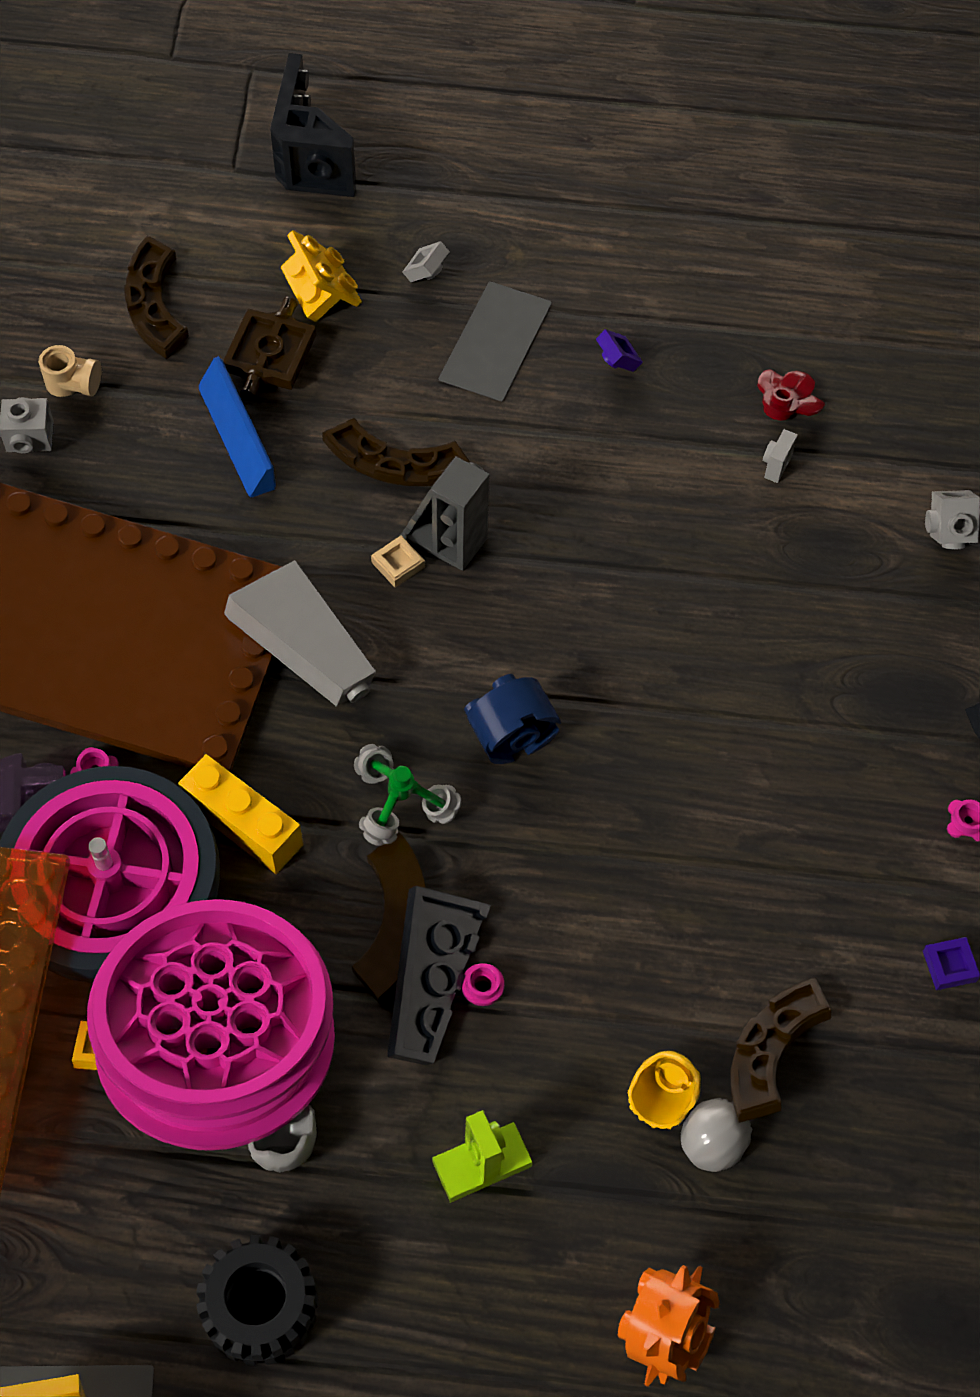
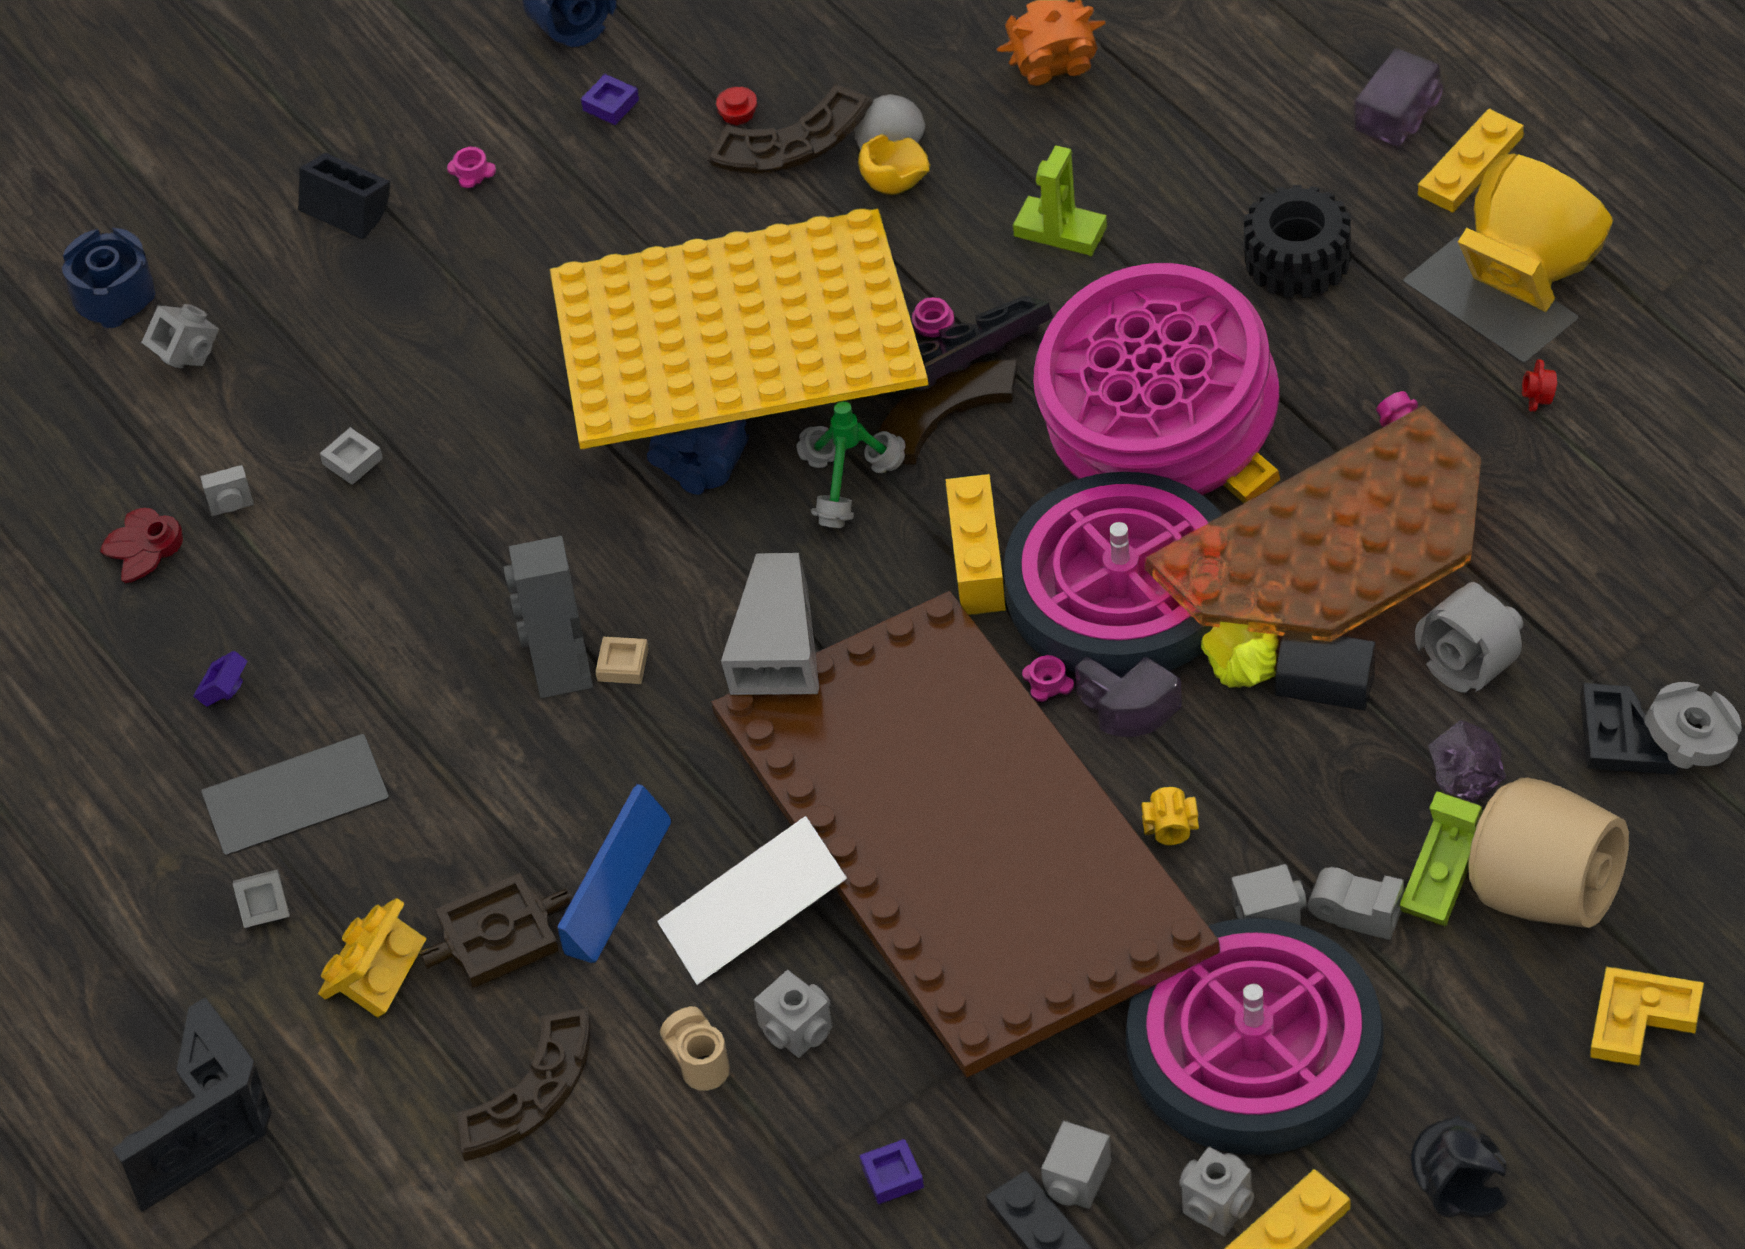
camera: 125 degrees left, 10 degrees down
dark brown tile [322,418,470,486] -> none
none -> light grey plate [320,427,383,485]
none -> yellow baseplate [550,209,928,449]
none -> white sticker [657,816,847,985]
none -> red plate [716,87,757,125]
none -> dark pink plate [1376,391,1418,431]

